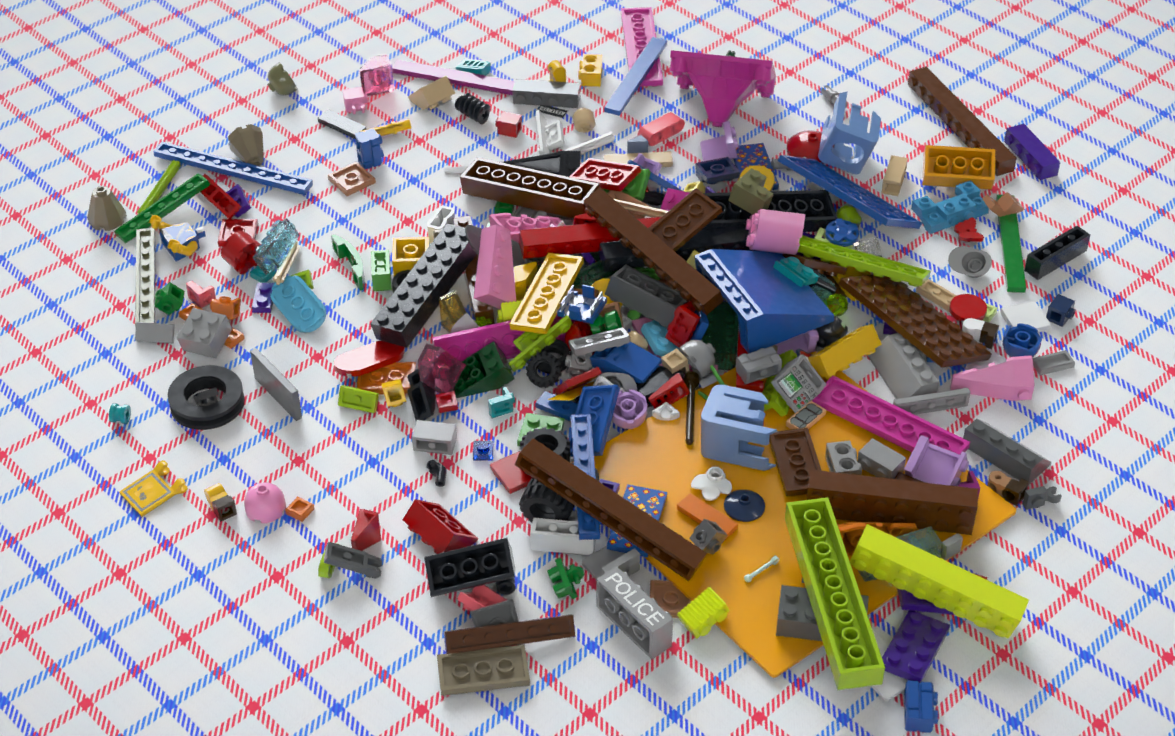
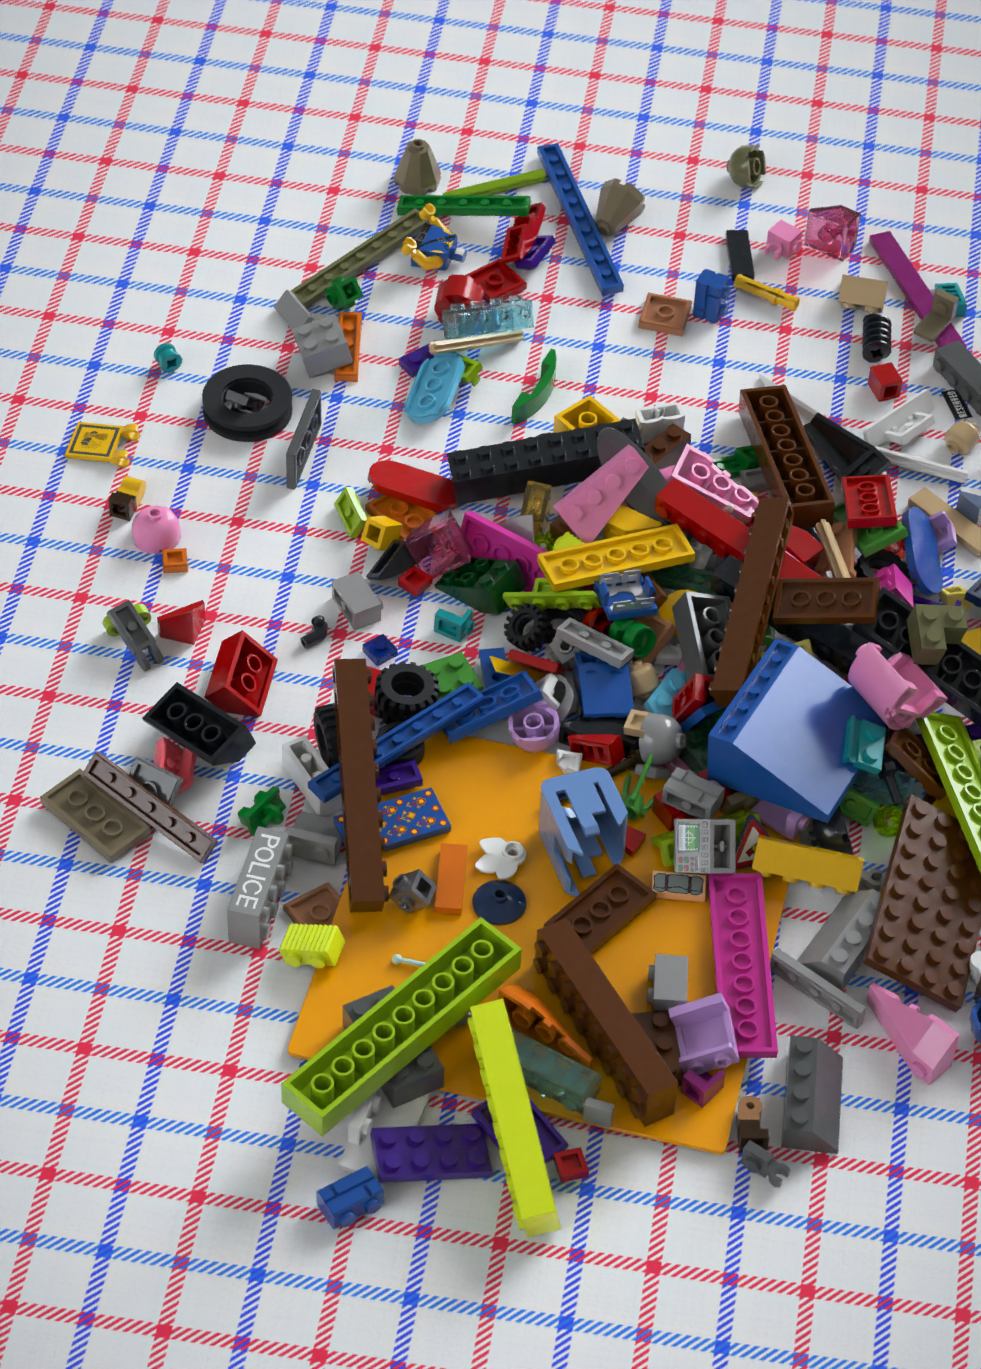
camera: 50 degrees right, 5 degrees up
coral bracket [186,281,216,308] -> none
orange brick [210,296,241,320] -> none
bright green brick [371,250,392,291] -> none
black bush [496,578,516,595] -> none
light grey brick [825,441,862,475] -> none
none -> dark tan bracket [913,289,959,342]

